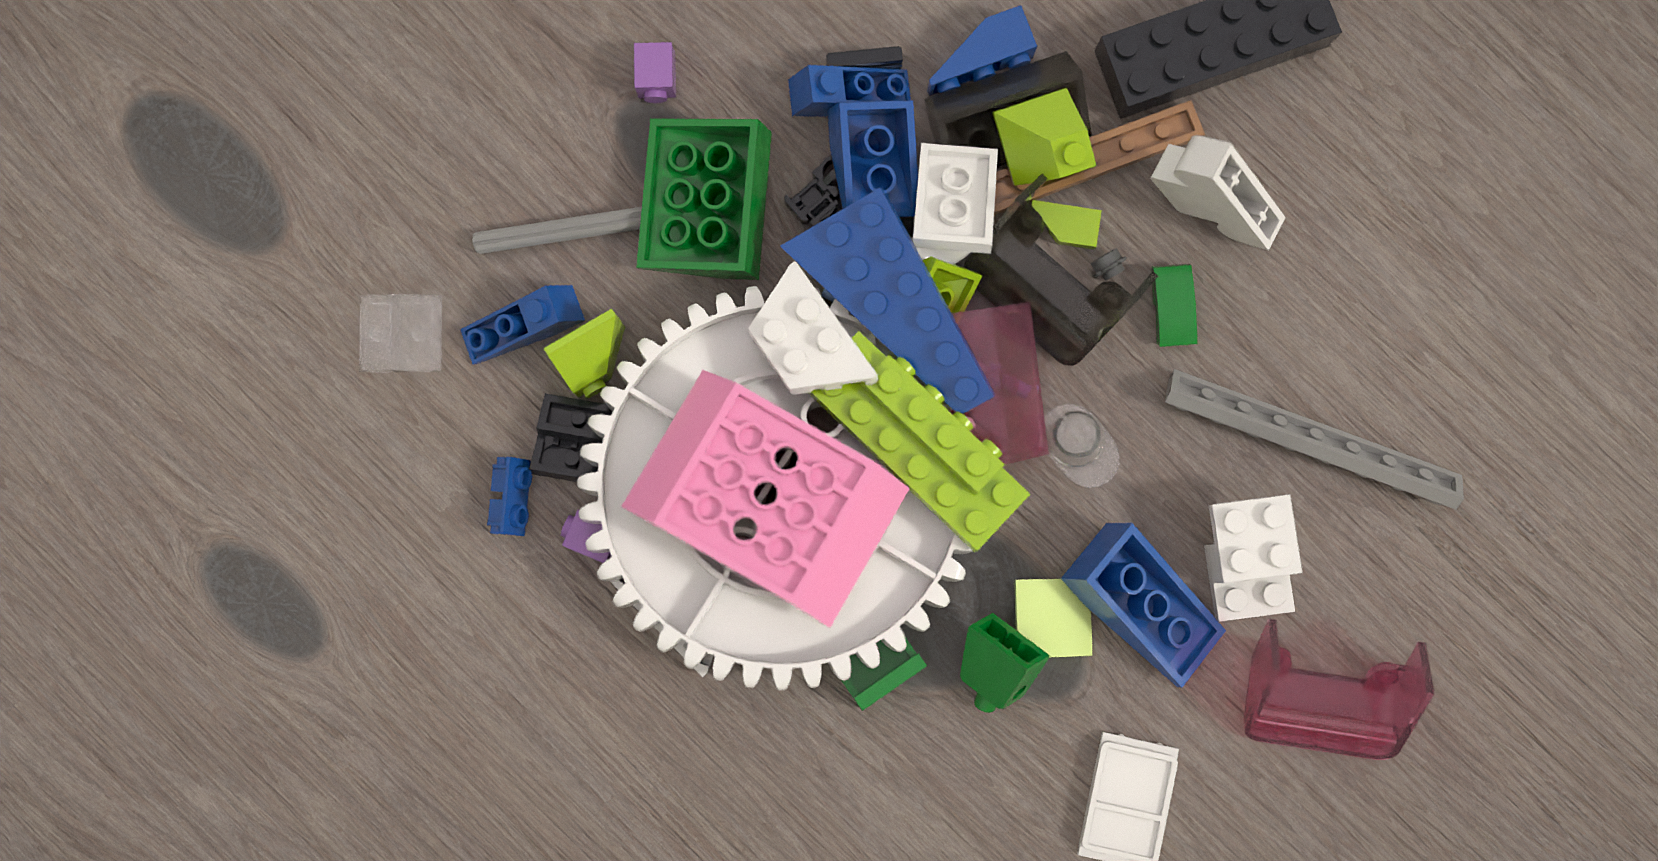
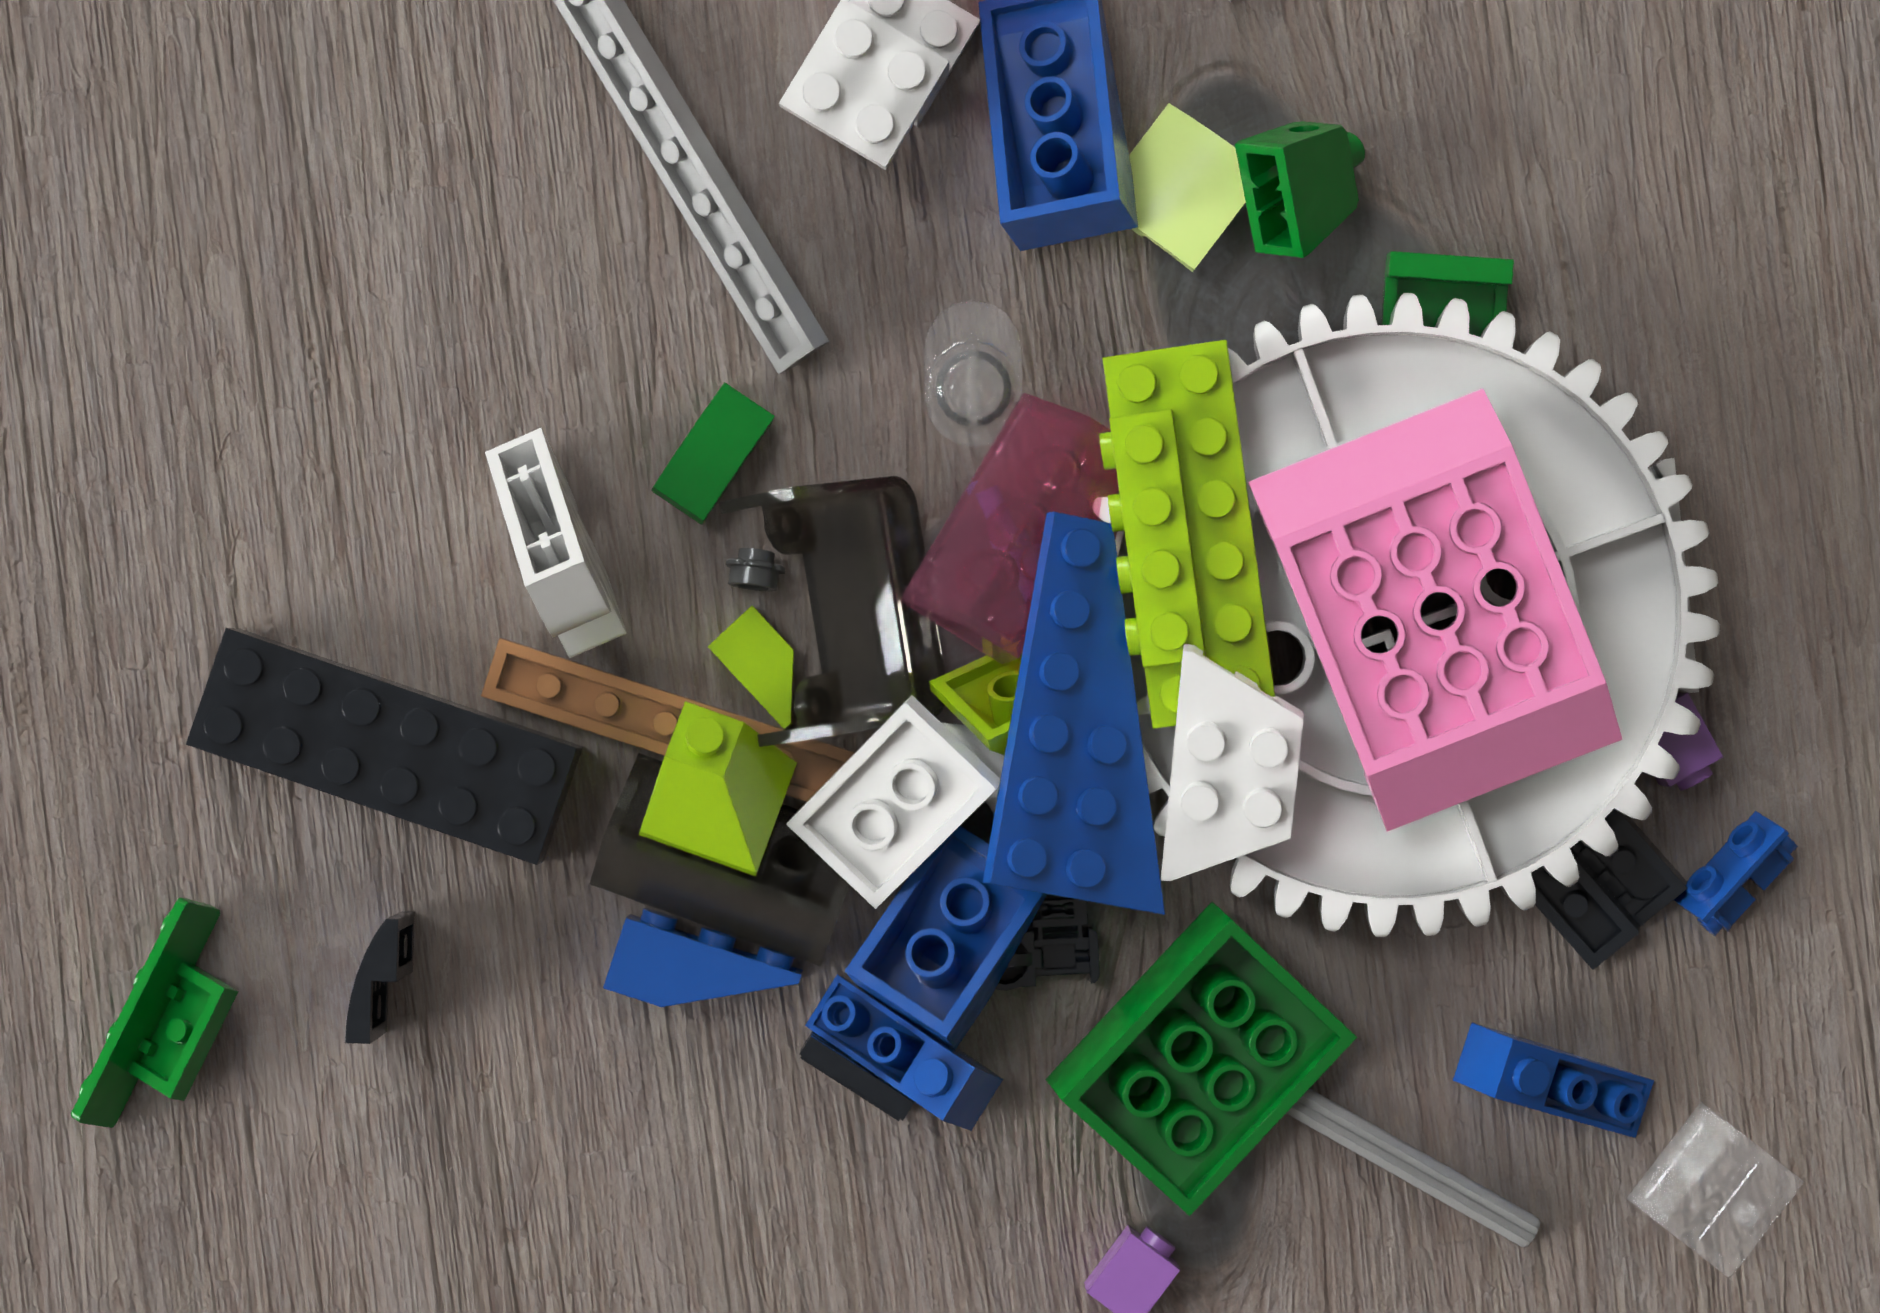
camera: 140 degrees left, 5 degrees up
lime slope [544,309,625,398] -> none

